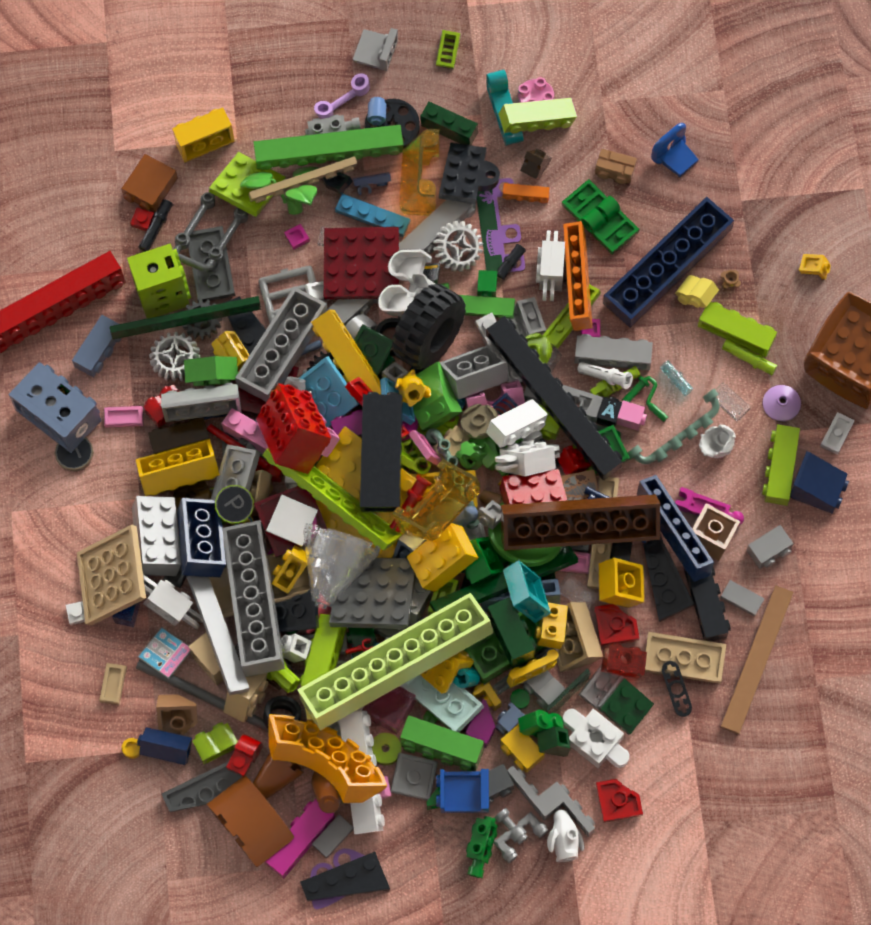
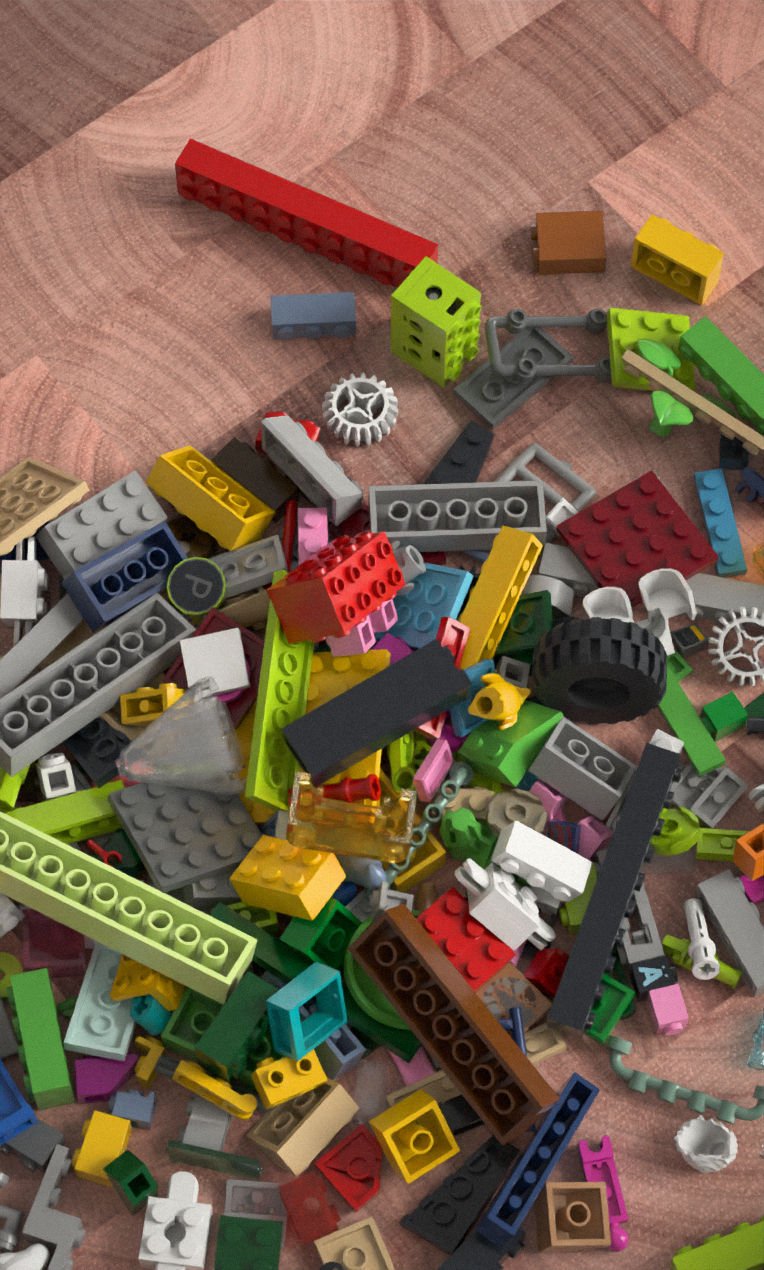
camera: 55 degrees right, 5 degrees down
sand blue piece [8,362,102,453] -> none
black tile [55,437,94,472] -> none
bright pink tile [104,406,143,428] -> none
dark green tile [109,296,261,340] -> none
red plate [130,207,154,231] -> none
black pin [138,199,173,252] -> none
dark grey gear [183,299,222,340] -> none
bright green brick [184,356,238,387] -> none
yellow brick [211,331,250,373] -> none
dark pink tile [284,224,310,250] -> none
green tile [510,689,530,710] -> none
green brick [518,710,564,737] -> none
green piece [622,376,669,422] -> none

